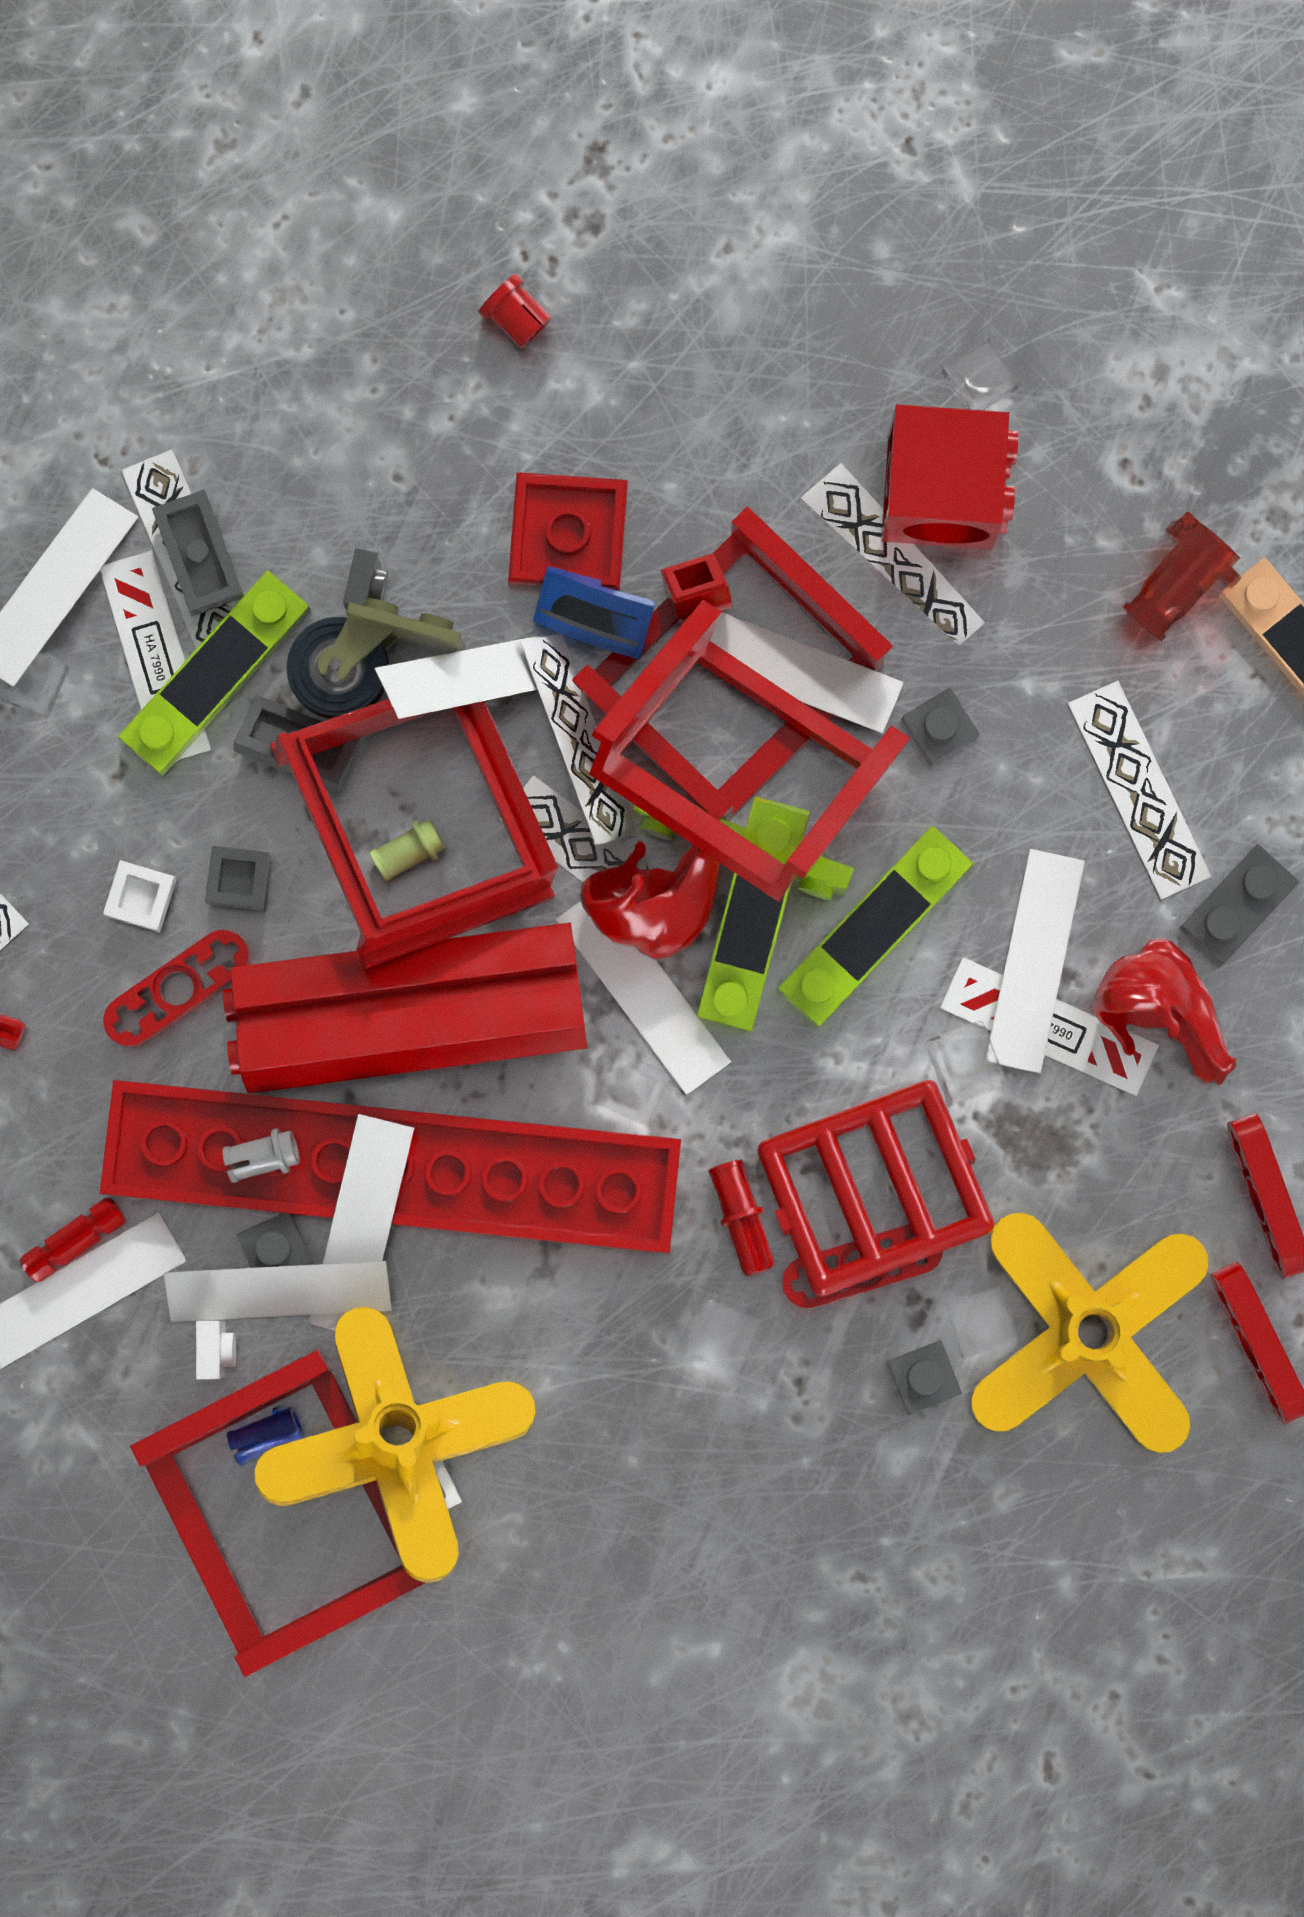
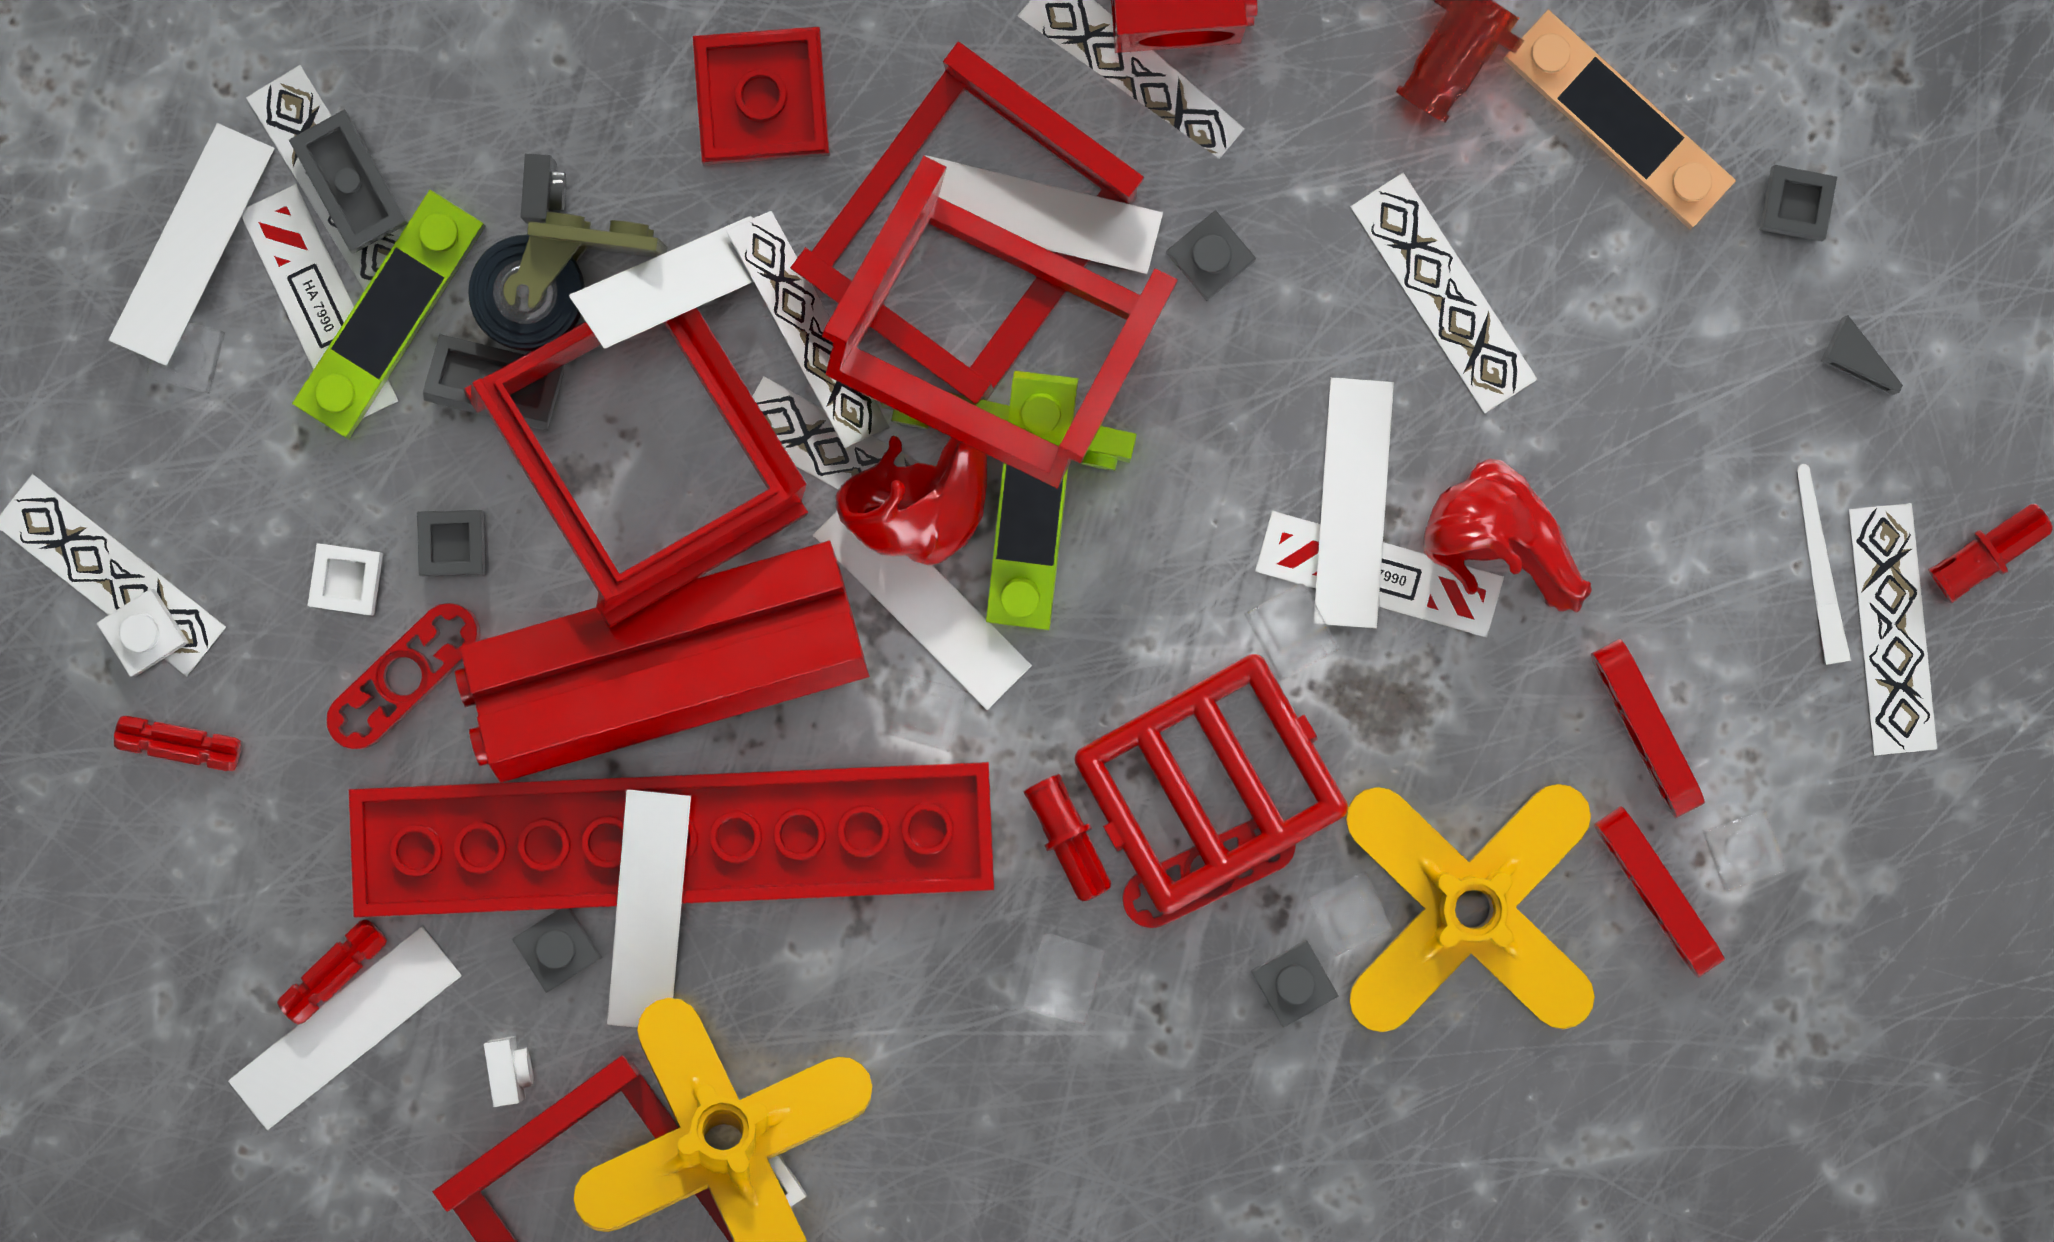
camera: 10 degrees left, 5 degrees up
white sticker [163,1261,392,1322] -> none
light grey pin [223,1128,300,1183] -> none
clear blue pin [226,1406,305,1466] -> none
yellowish green pin [370,819,446,882] -> none
blue slope [533,566,655,659] -> none
red brick [660,553,732,624] -> none
plate [777,825,974,1028] -> none
dark grey plate [1179,844,1300,966] -> none

